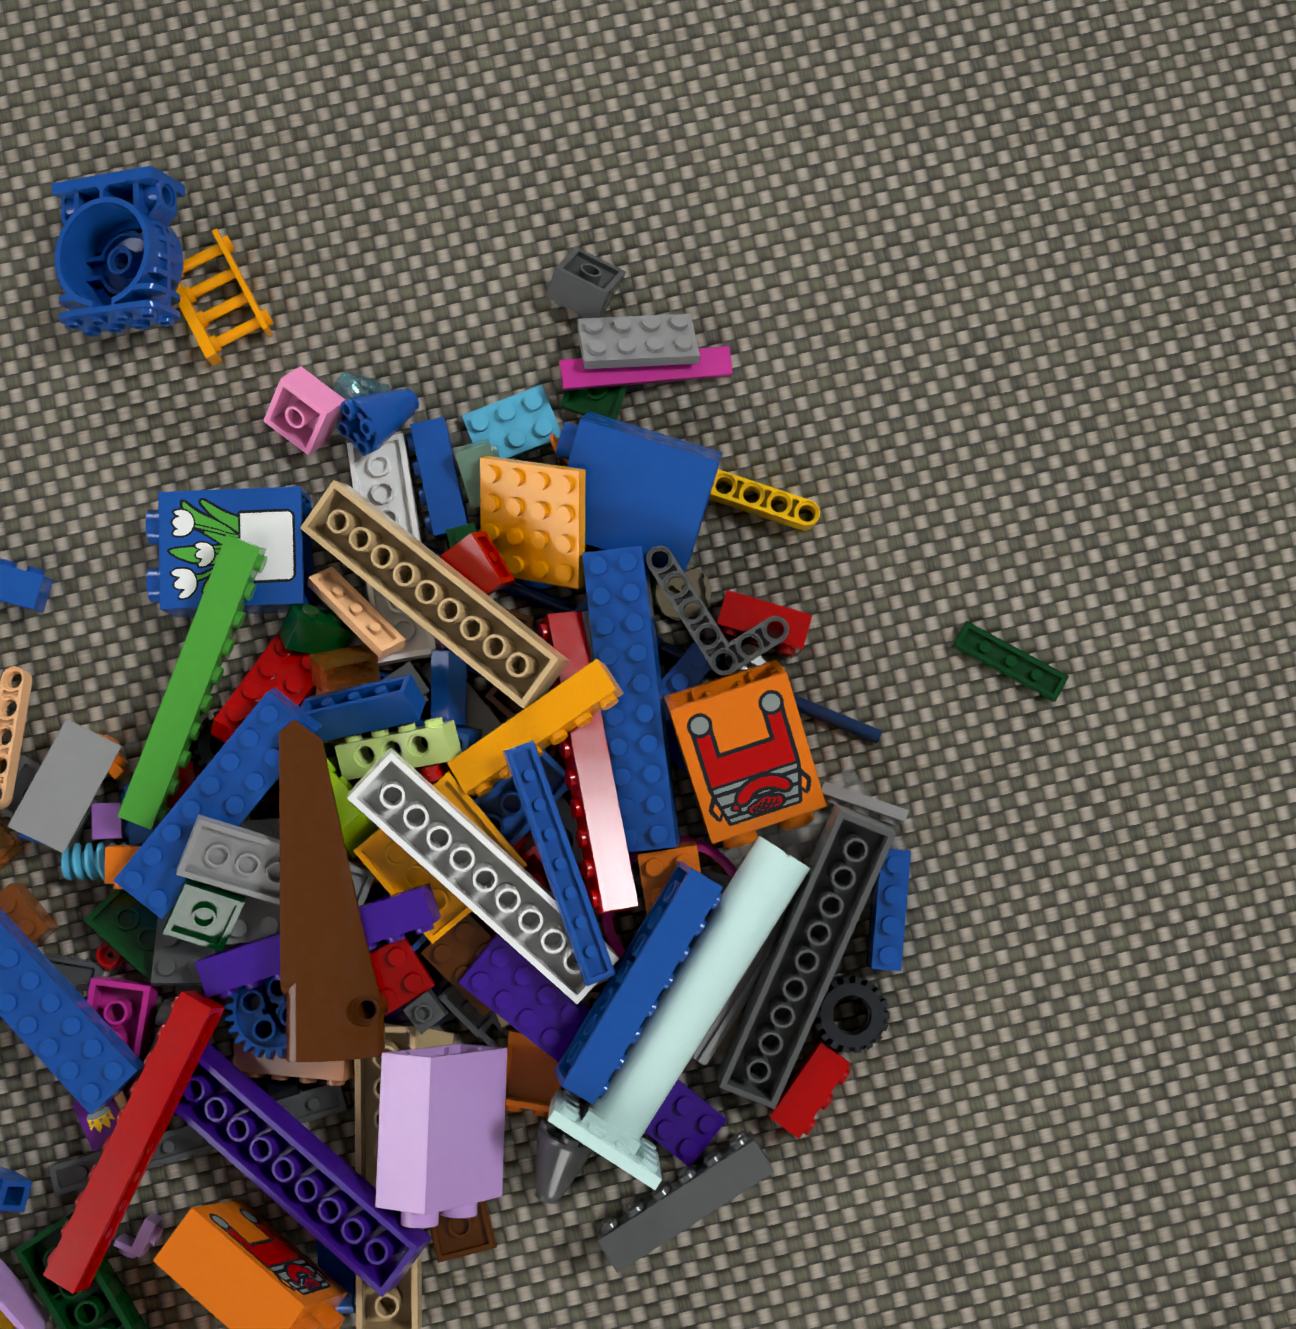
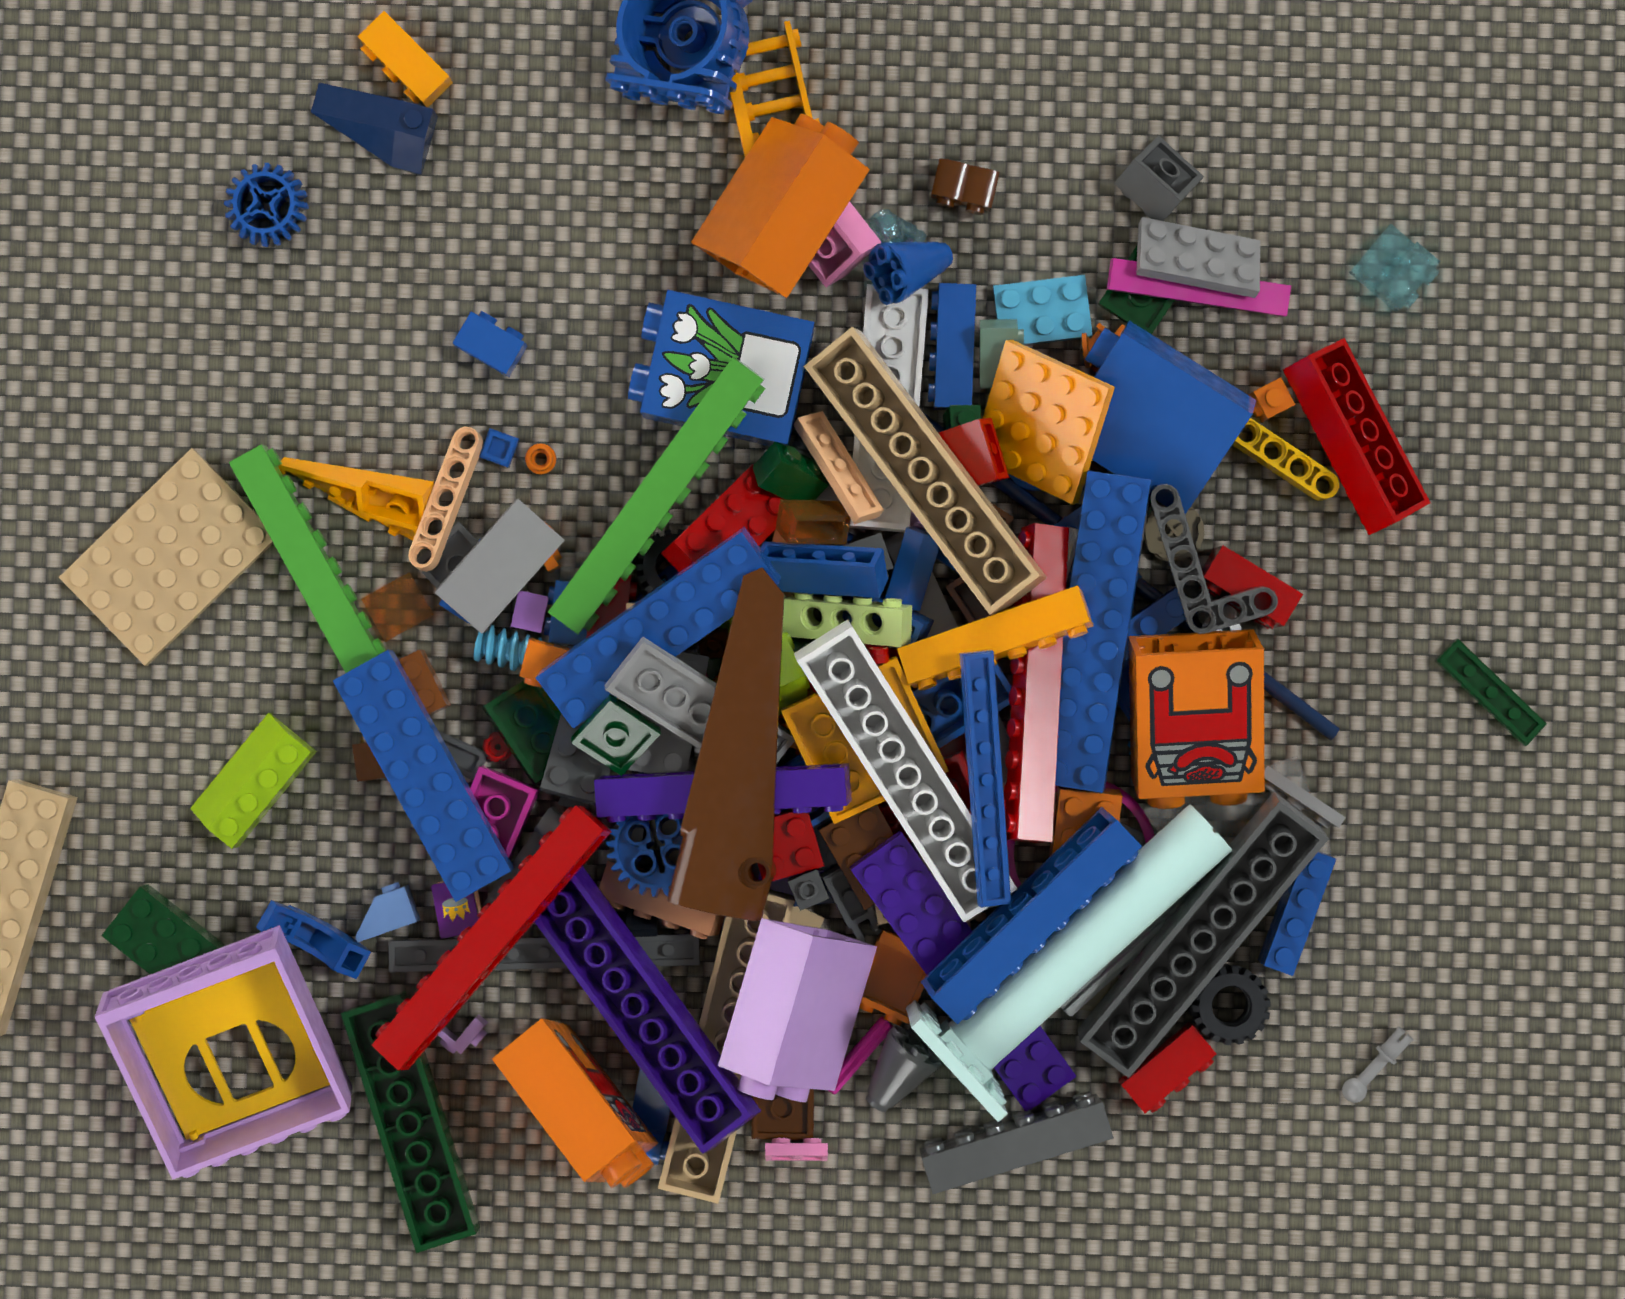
camera: 15 degrees right, 5 degrees up
none -> medium blue slope [355,882,421,943]
none -> blue tile [479,428,520,468]
none -> orange plate [525,443,556,475]
none -> orange brick [691,113,870,298]
none -> bright pink plate [765,1138,828,1161]
none -> dark pink axle [828,1017,893,1095]
none -> reddish brown brick [931,158,1000,215]
none -> orange brick [1249,377,1295,422]
none -> red brick [1283,338,1431,535]
none -> light grey pin [1342,1026,1414,1103]
none -> clear light blue plate [1349,224,1441,312]

